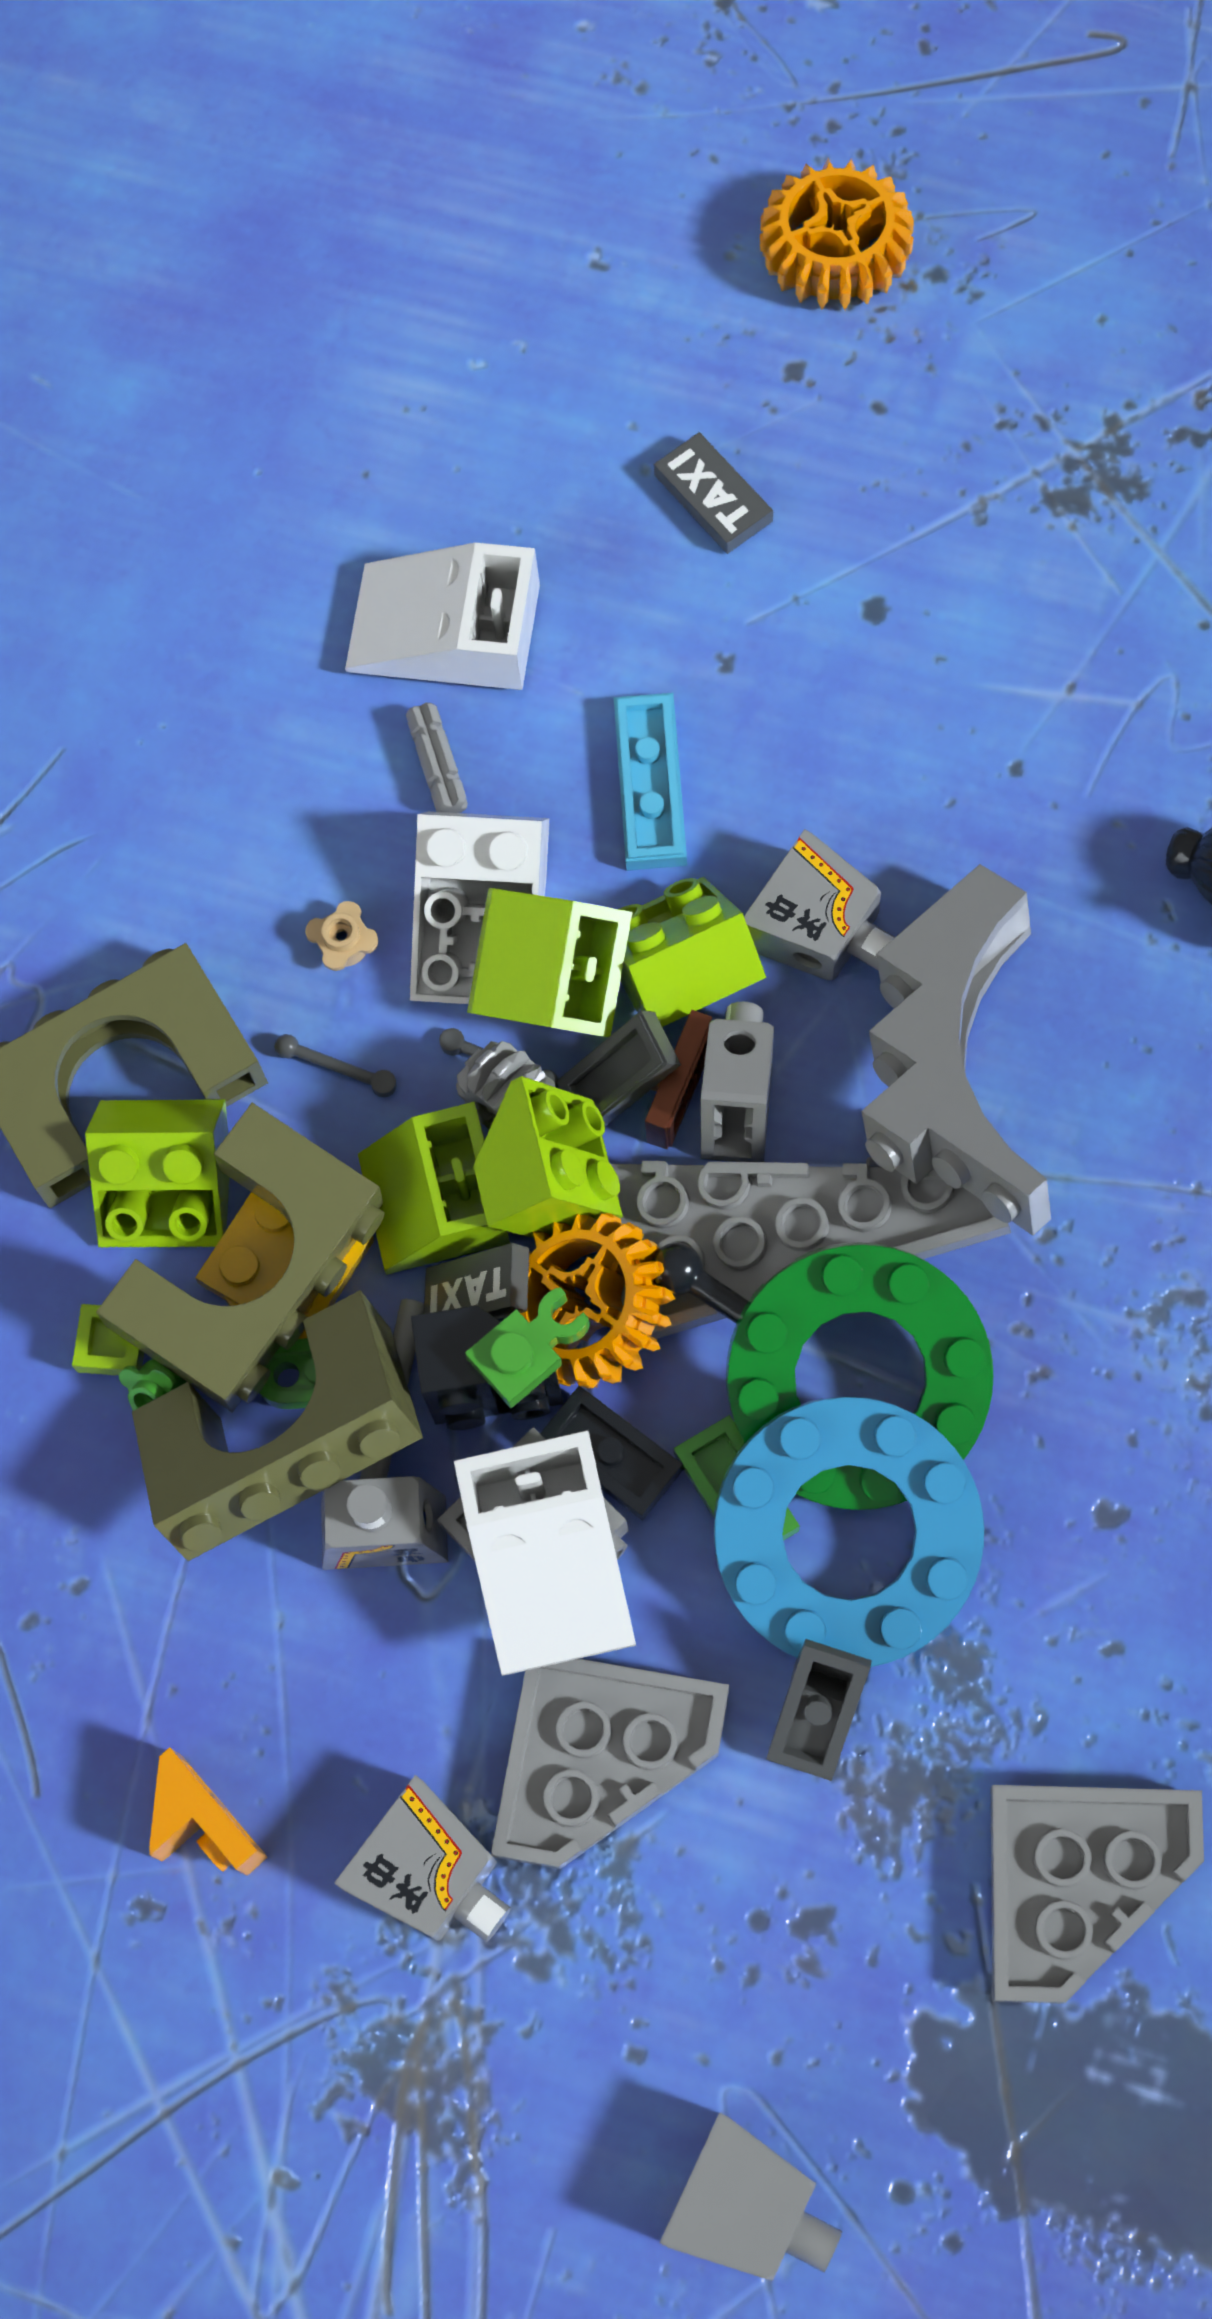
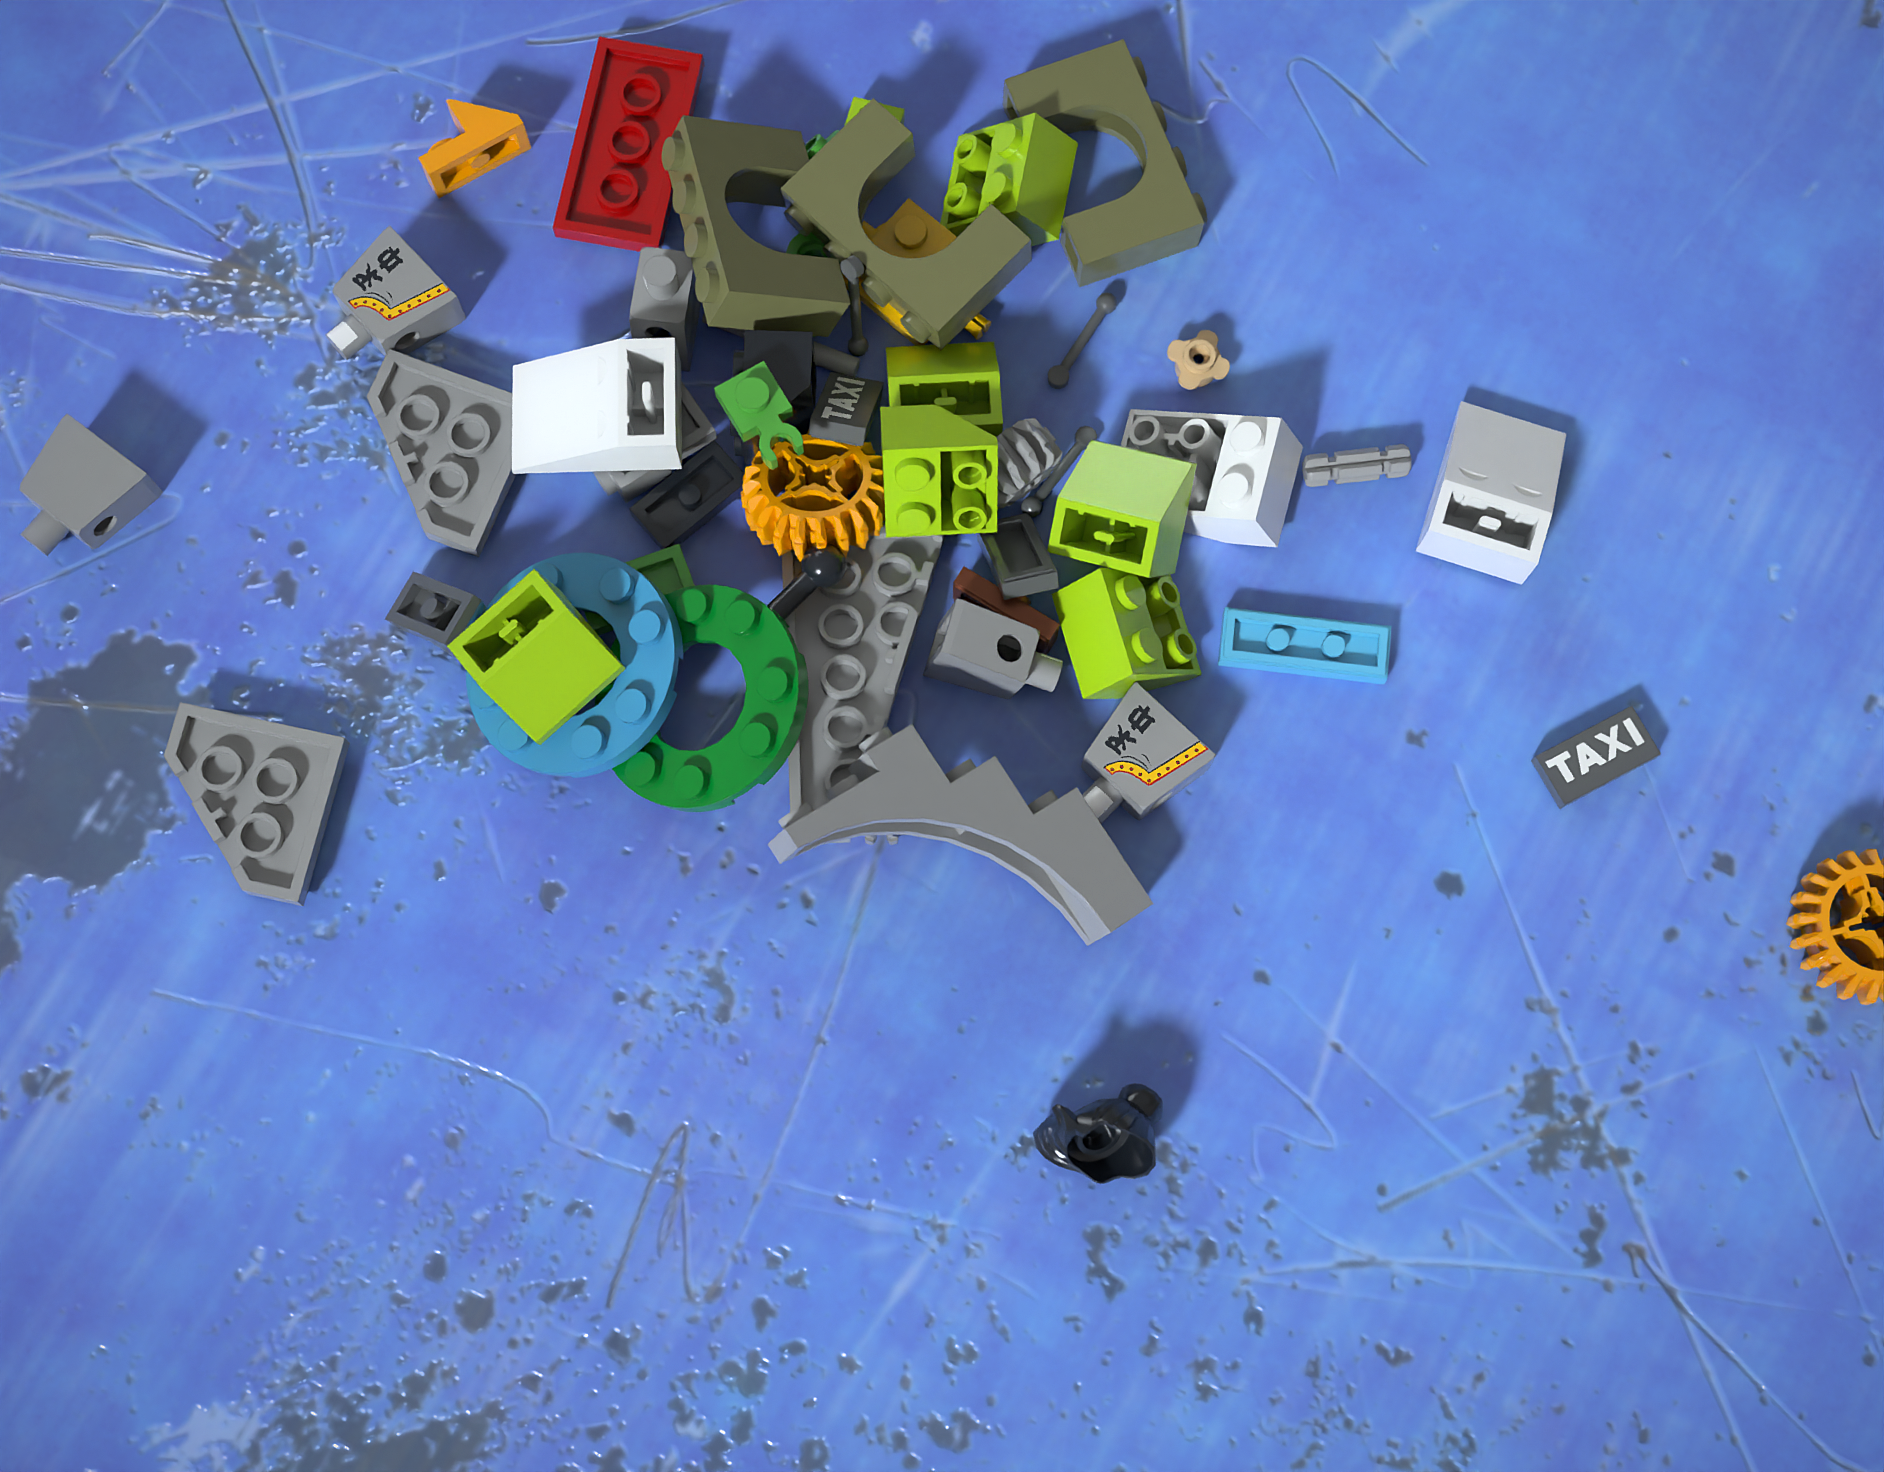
camera: 90 degrees right, 5 degrees up
none -> lime slope [447,569,626,745]
none -> red plate [552,36,704,252]
none -> dark grey hinge [840,255,869,357]

